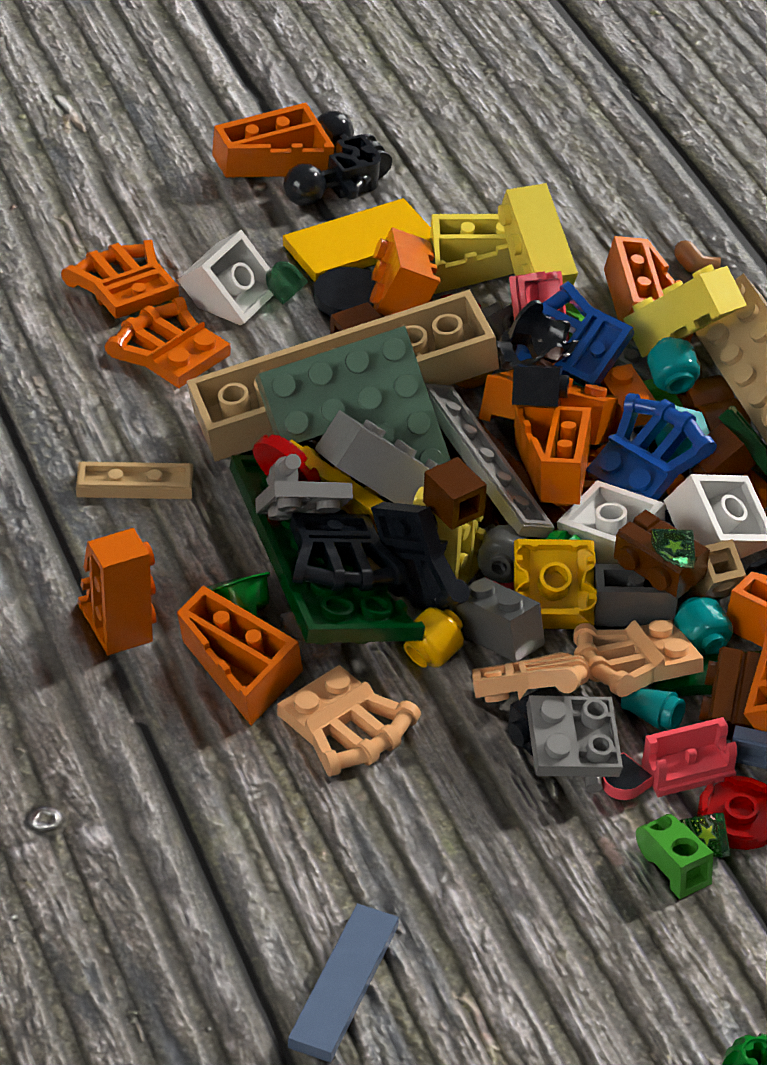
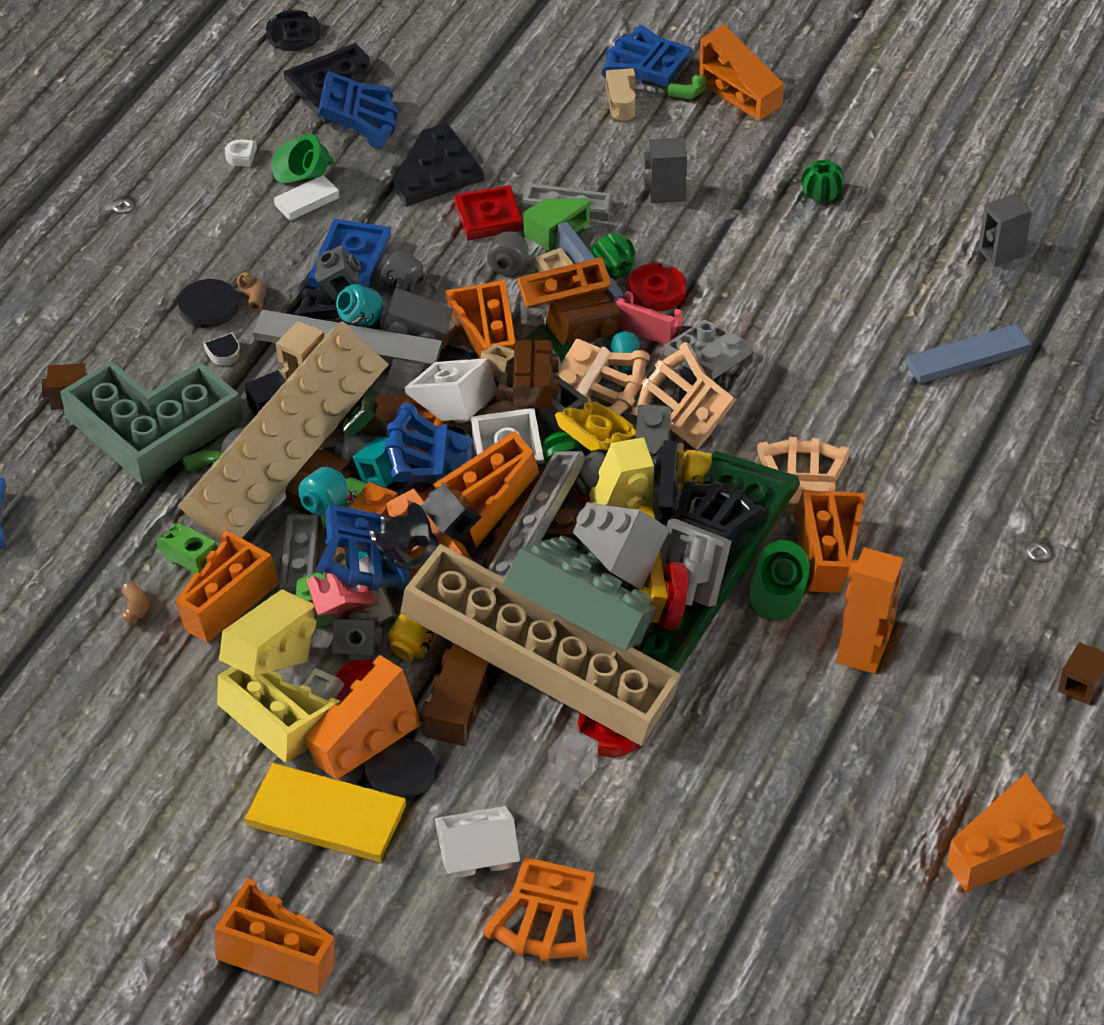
camera: 130 degrees left, 5 degrees up
tan tile [76,462,194,499] -> none
orange plate [104,296,231,388] -> none
clear green tile [266,261,308,305] -> none
black piece [283,111,392,206] -> none
reddish brown brick [423,457,487,530] -> none
light yellow wedge [623,264,747,358] -> none
bright green leg [636,814,714,899] -> none
clear green tile [651,529,696,569] -> none
clear green tile [679,812,731,857] -> none
none -> white tile [303,668,344,700]
none -> clear brick [548,726,598,791]

